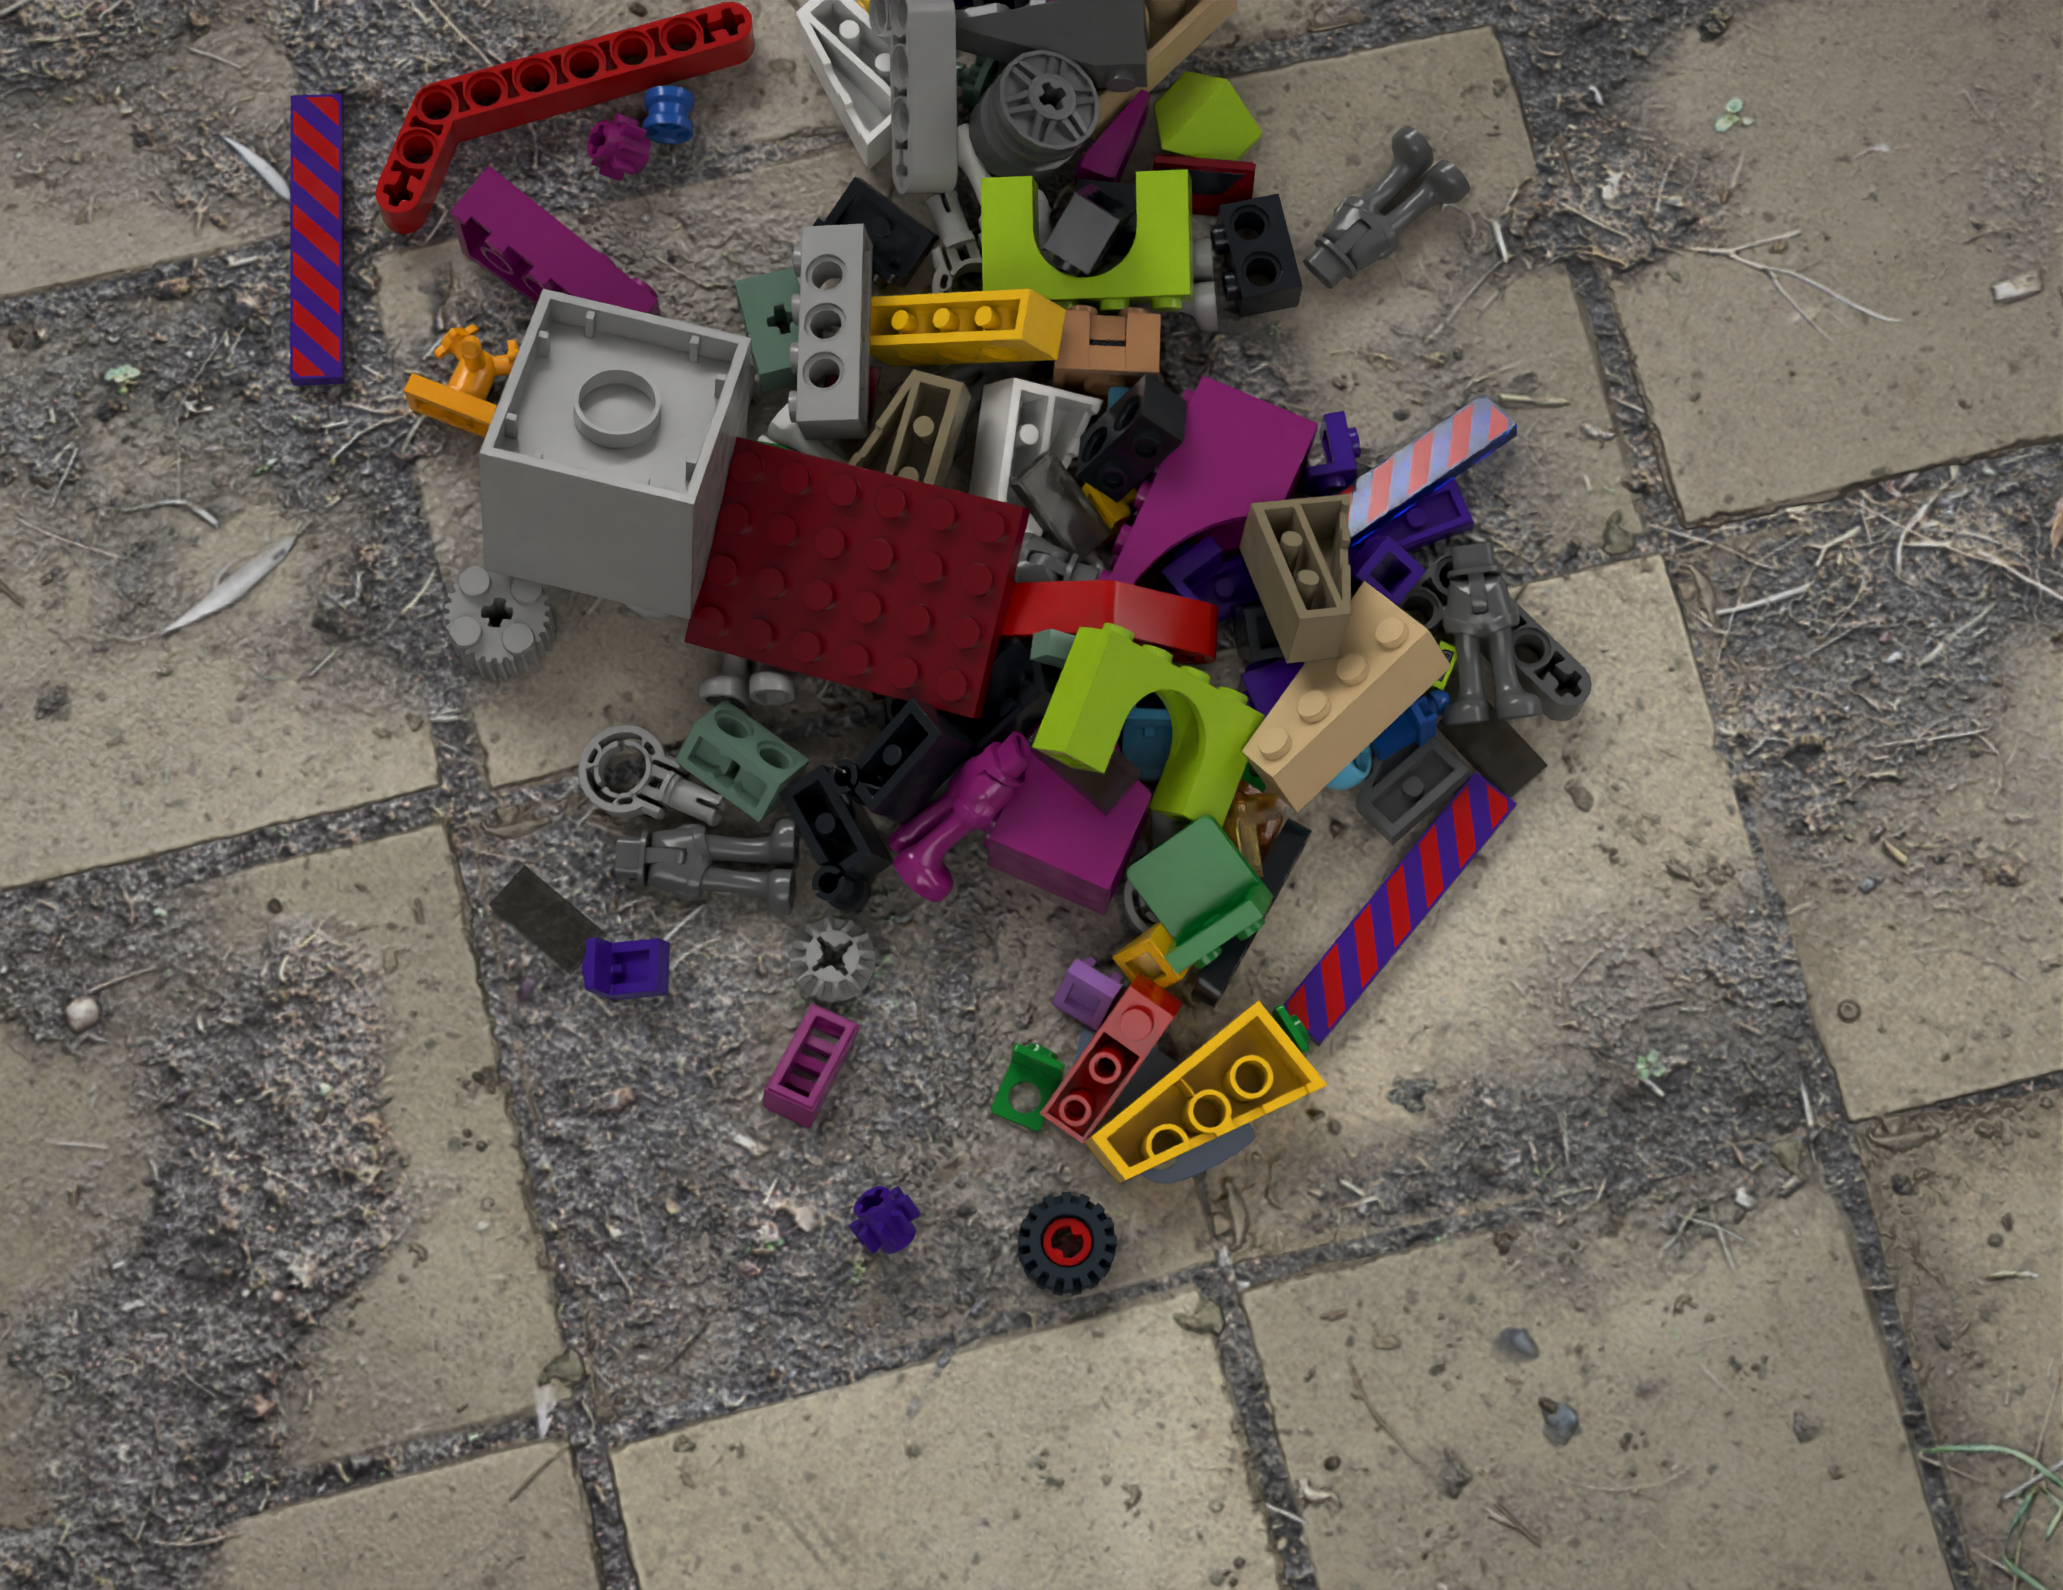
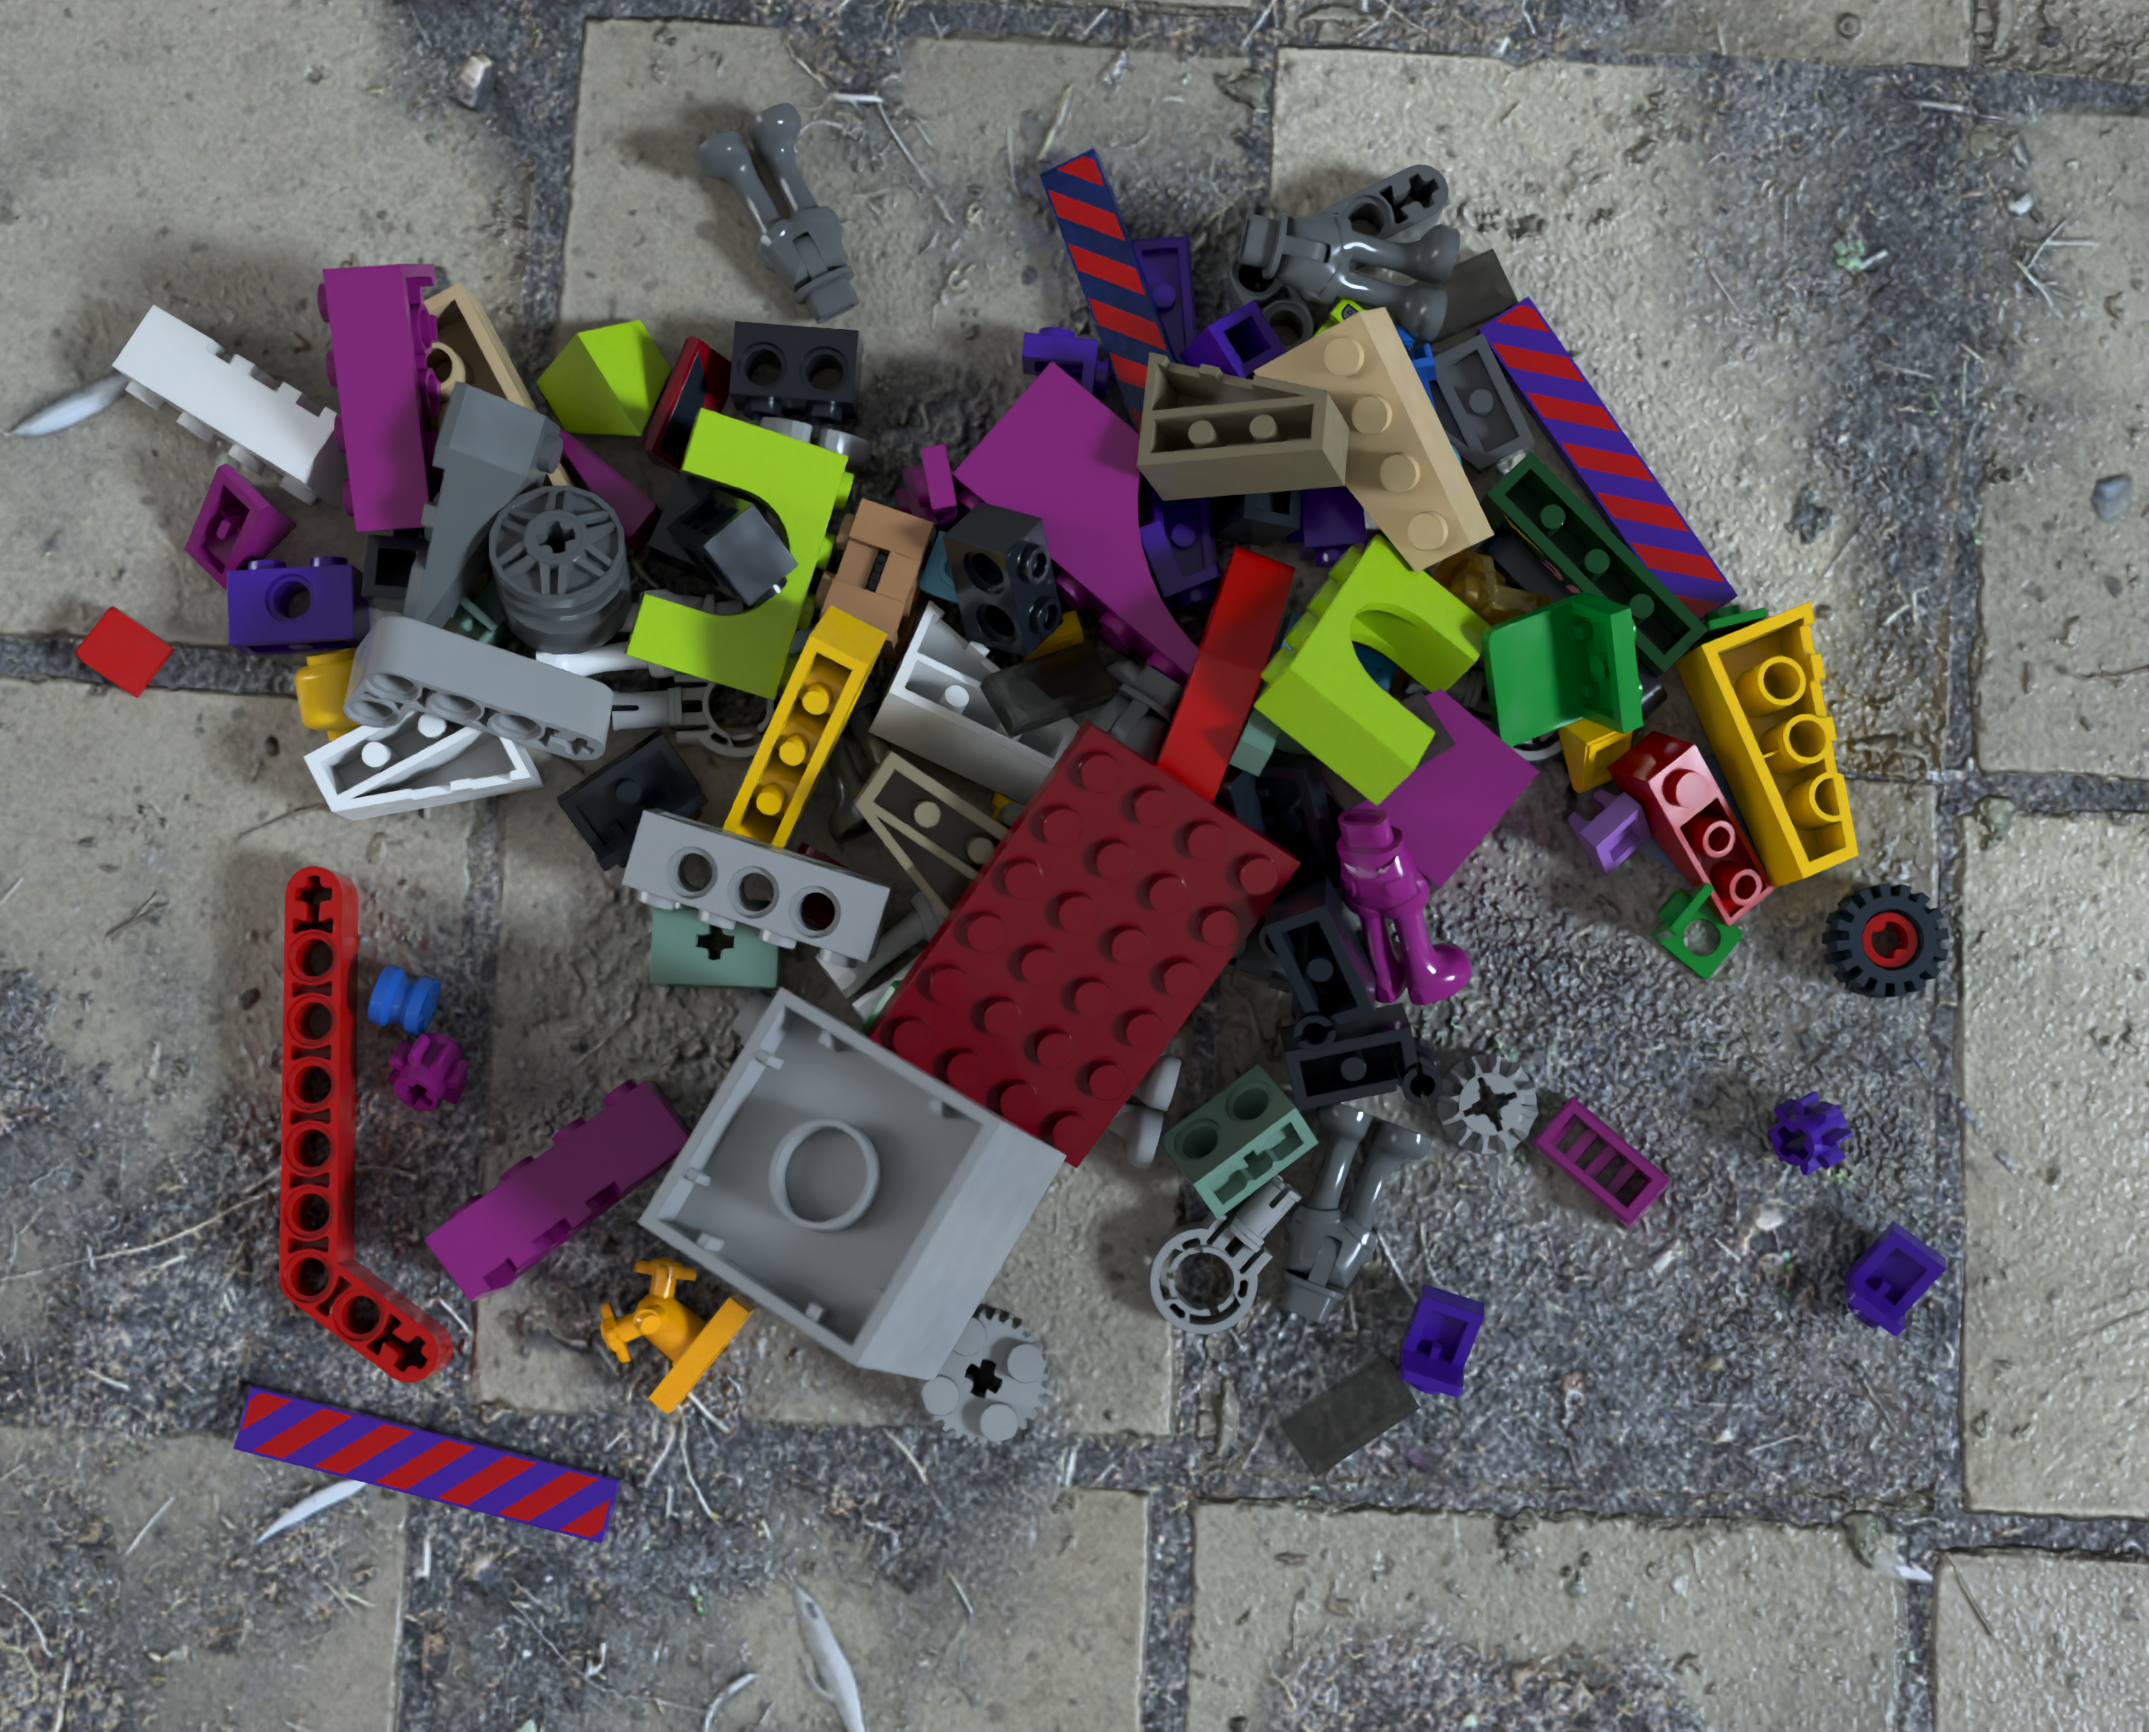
camera: 70 degrees left, 10 degrees up
none -> magenta slope [896,444,958,536]
none -> dark green brick [1480,451,1709,678]
none -> dark purple bracket [1845,1221,1946,1337]

